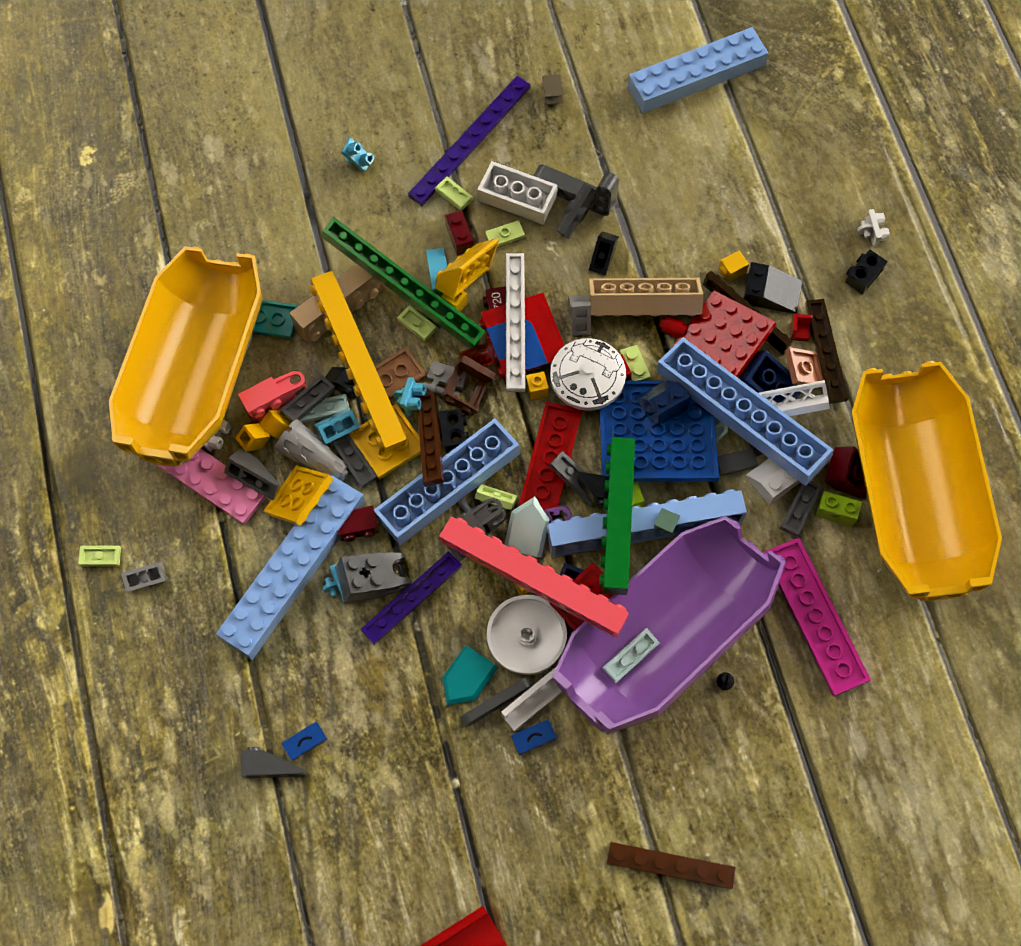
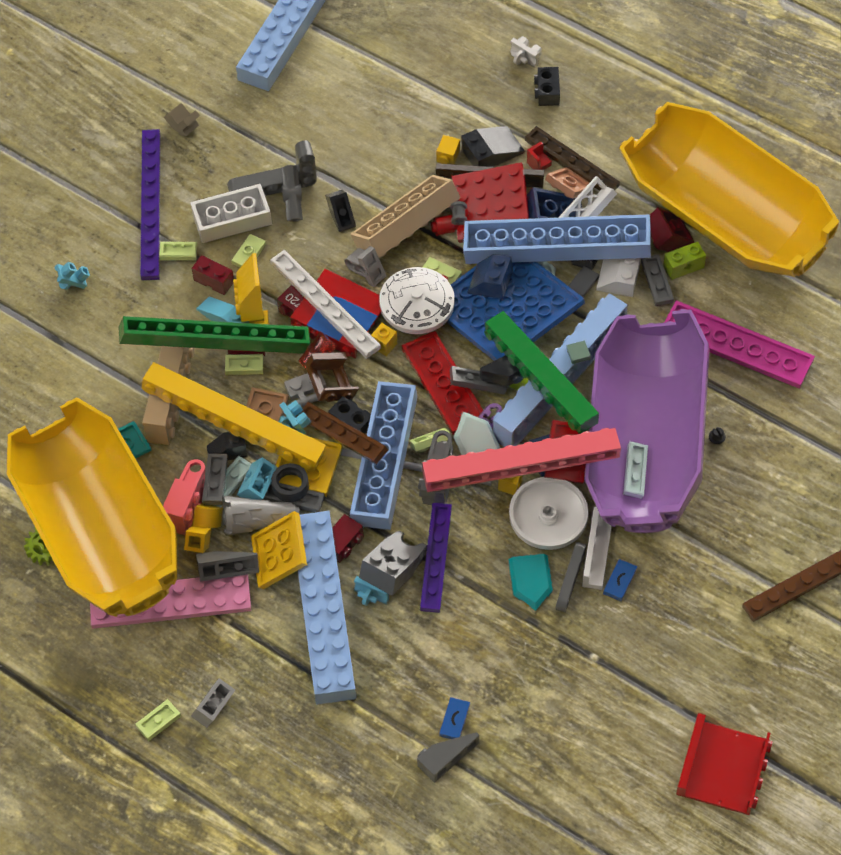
camera: 40 degrees left, 10 degrees down
none -> black tyre [271,463,309,502]
none -> dark grey bush [450,201,467,225]

